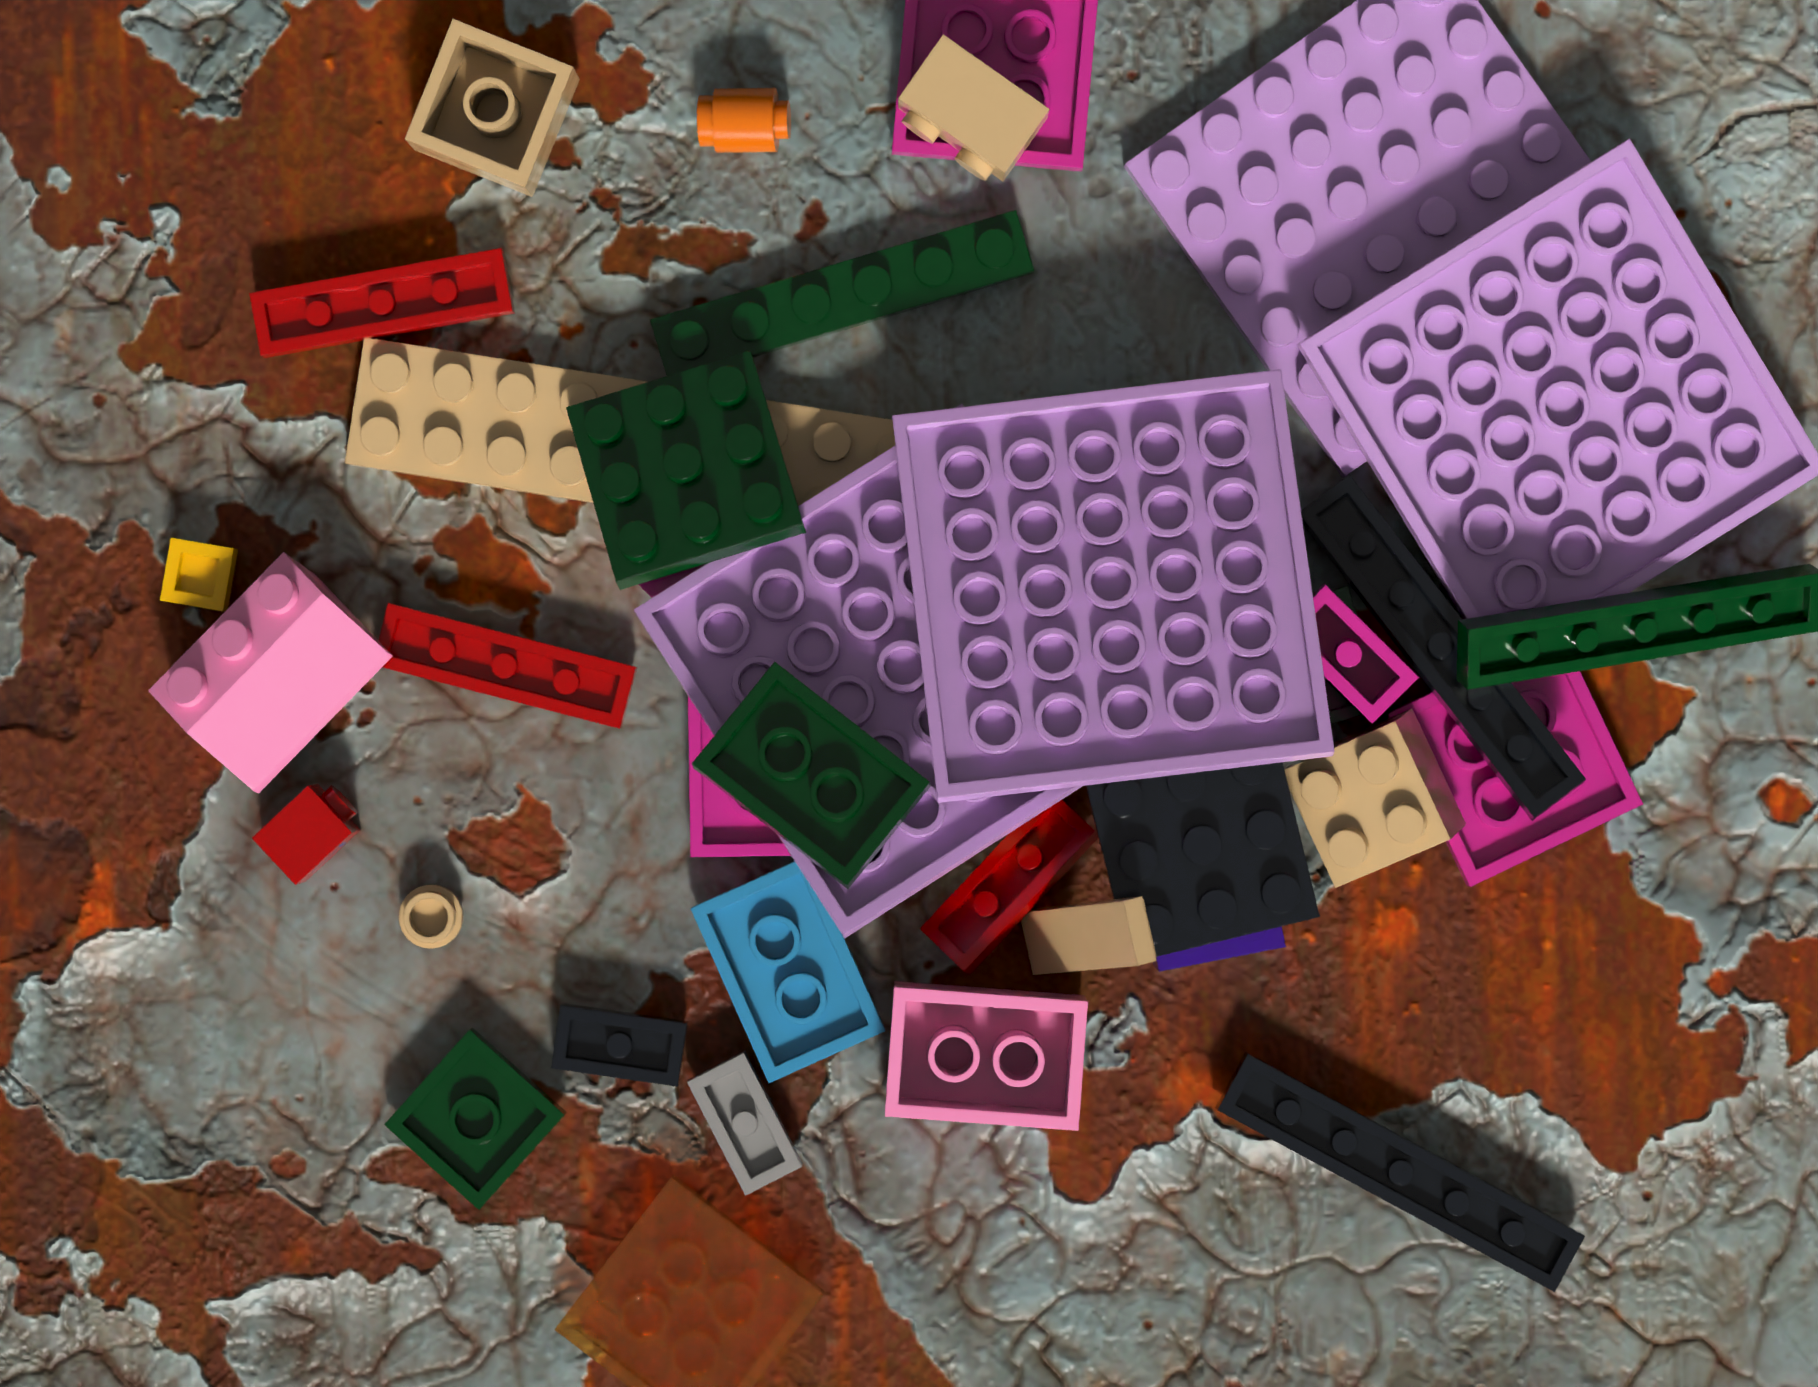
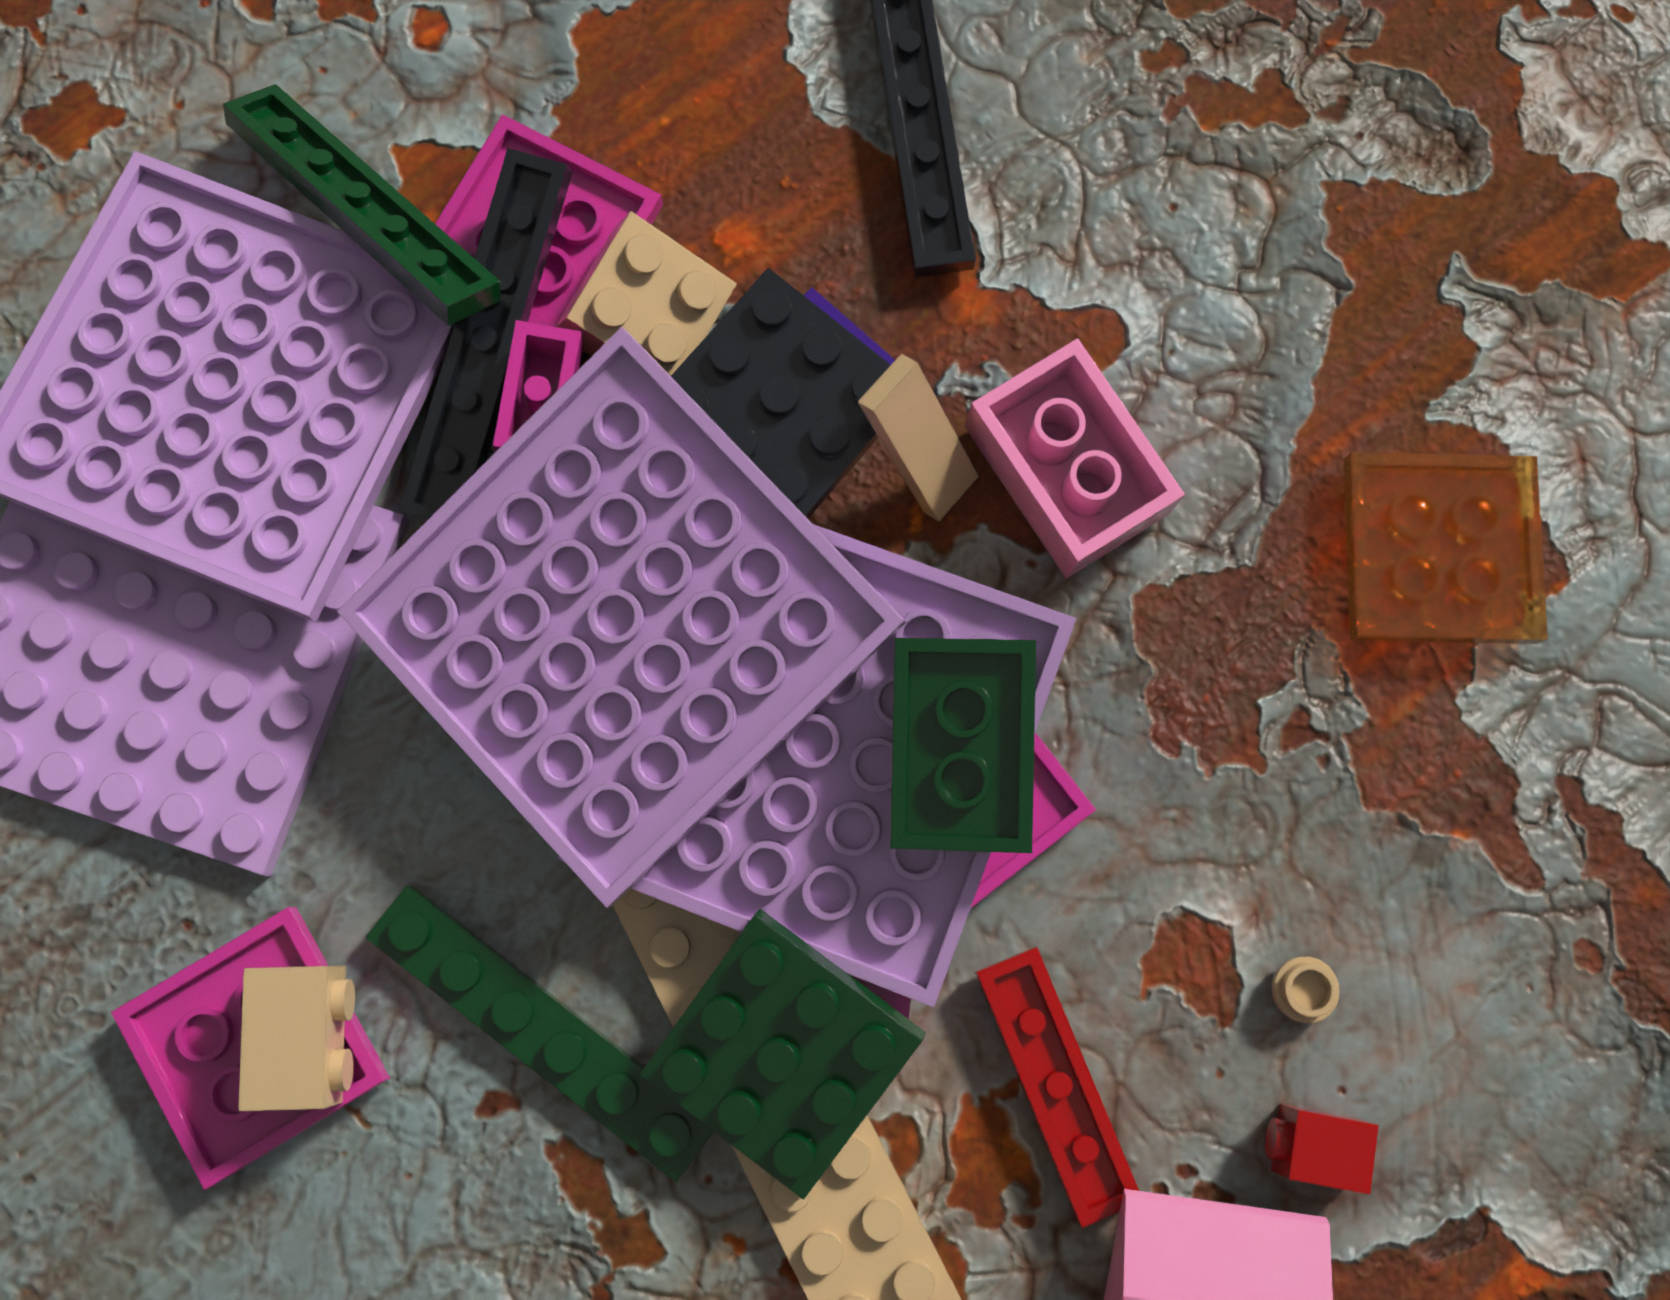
camera: 130 degrees left, 10 degrees down
dark green plate [384,1027,567,1210] -> none
black plate [551,1003,688,1087] -> none
light grey plate [687,1051,803,1196] -> none
dark azure plate [690,861,886,1083] -> none
orange brick [697,88,791,153] -> none
red plate [920,800,1098,975] -> none

